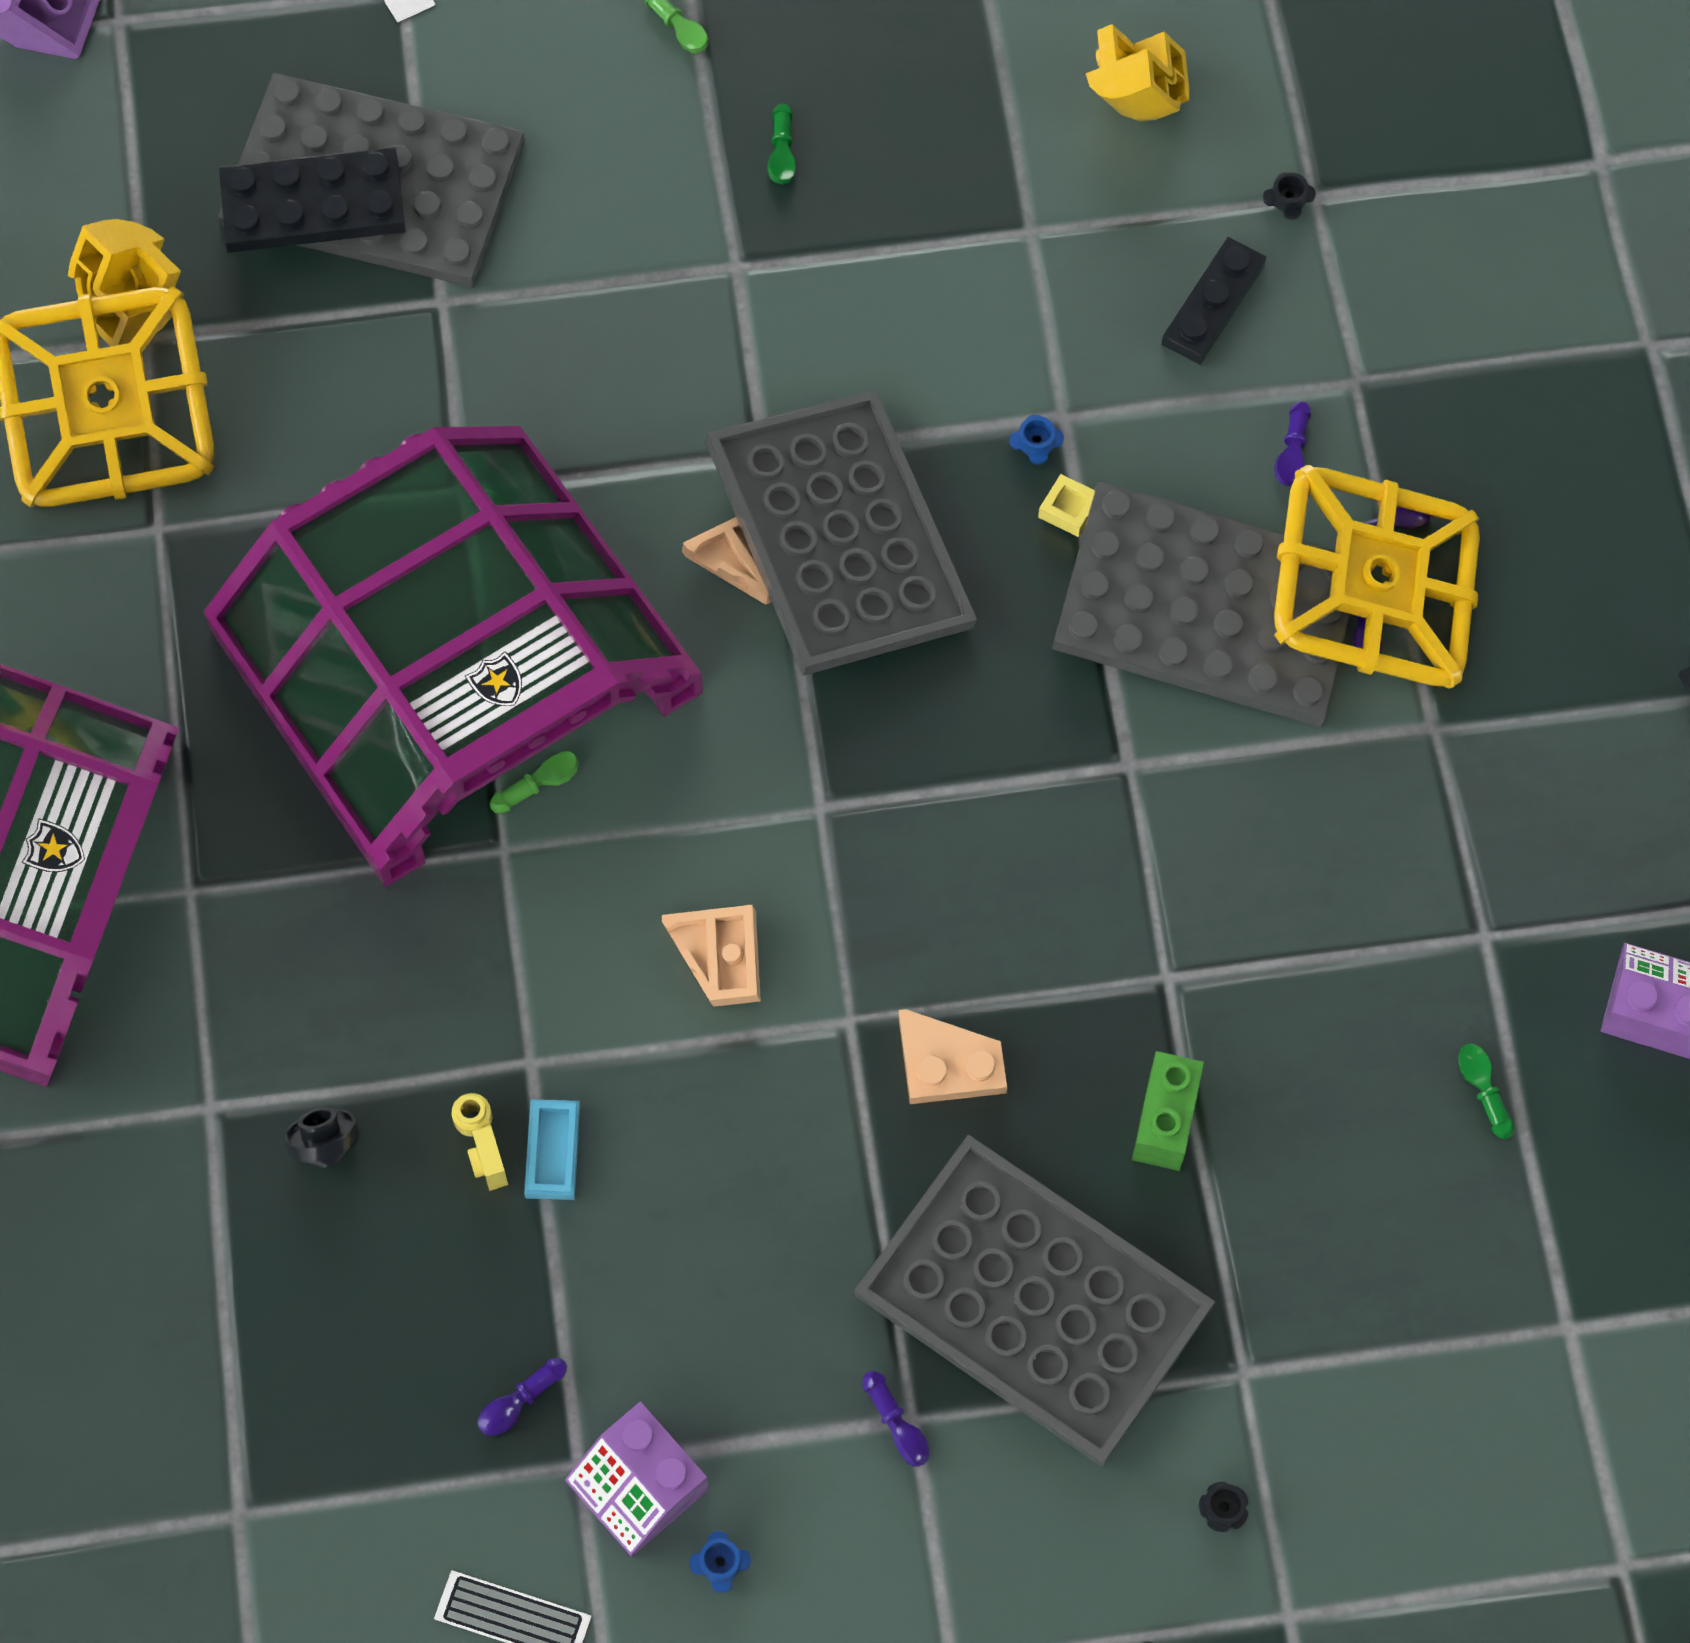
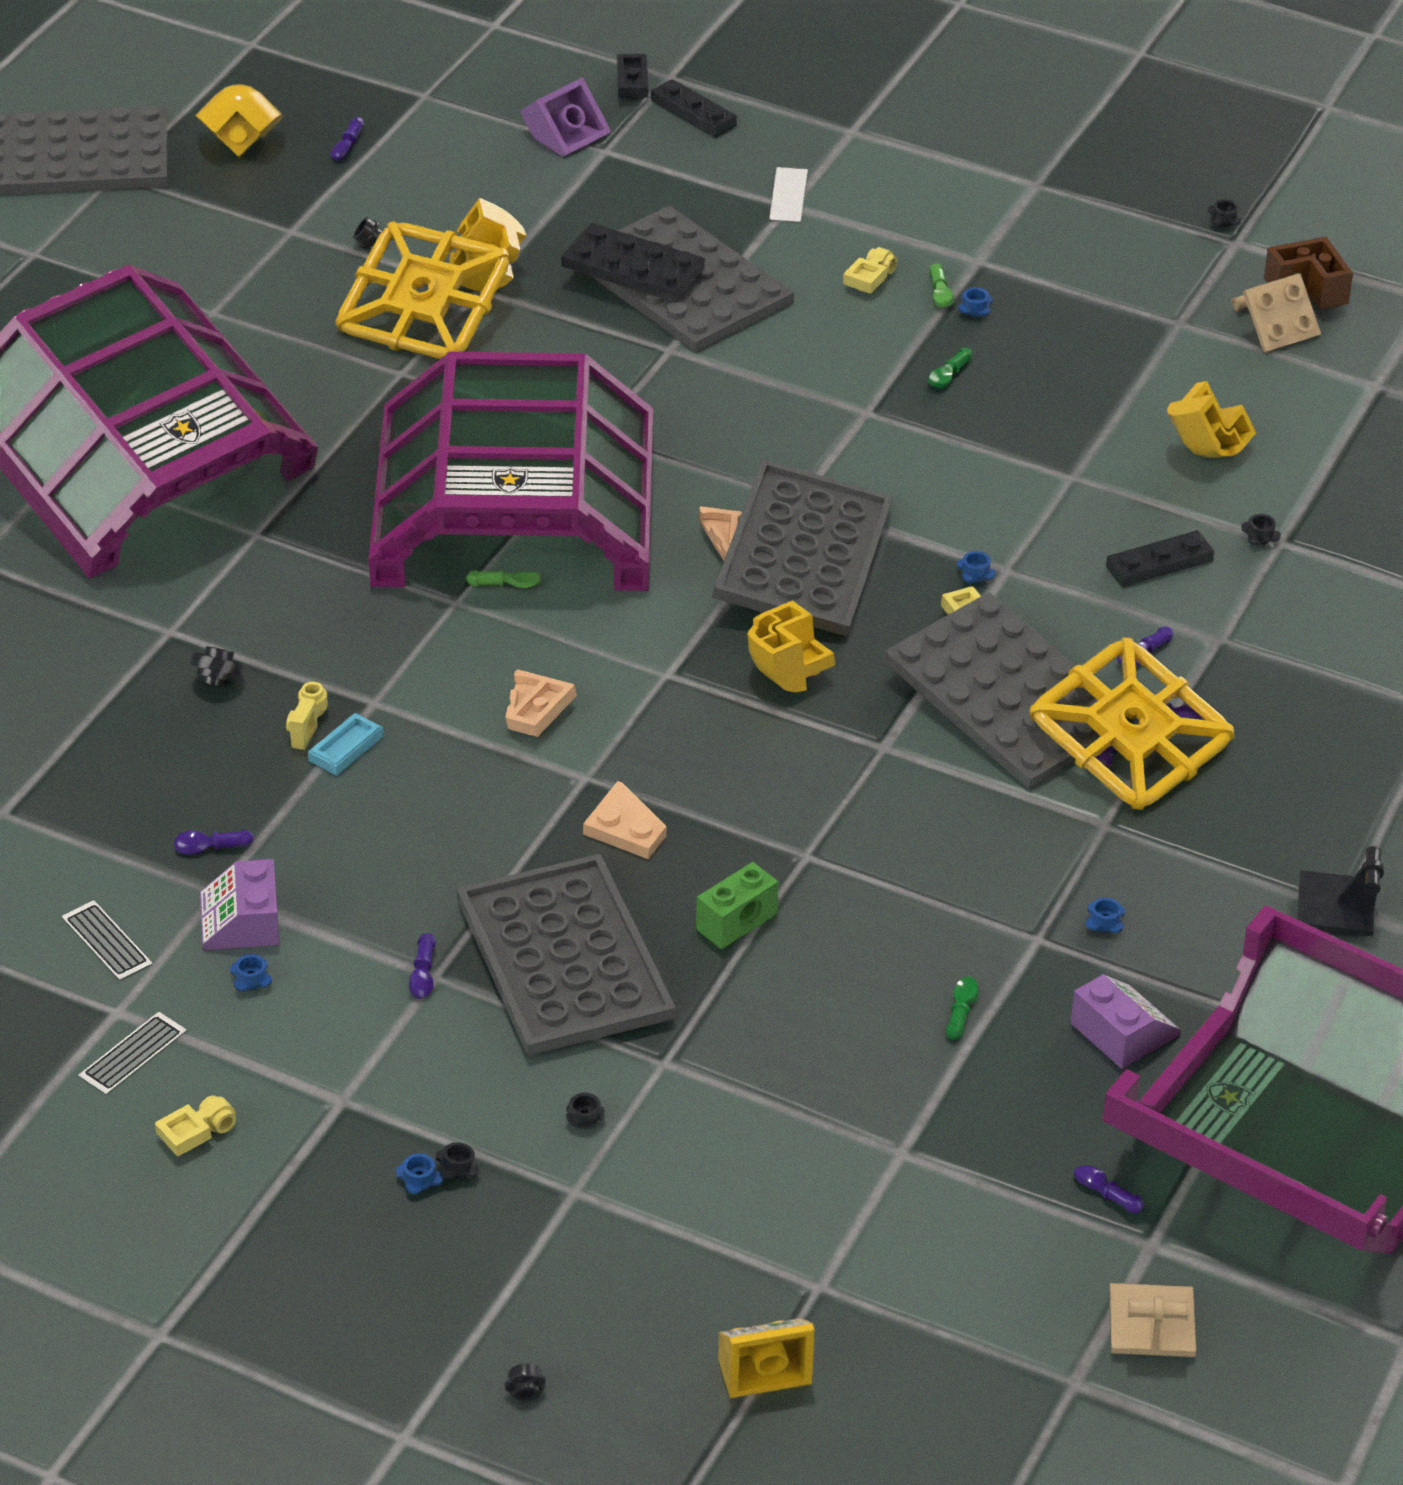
camera: 35 degrees right, 25 degrees down
none -> yellow brick [747,600,835,693]
none -> light yellow plate [843,247,897,294]
none -> blue plate [958,287,993,317]
none -> blue plate [1086,898,1125,933]

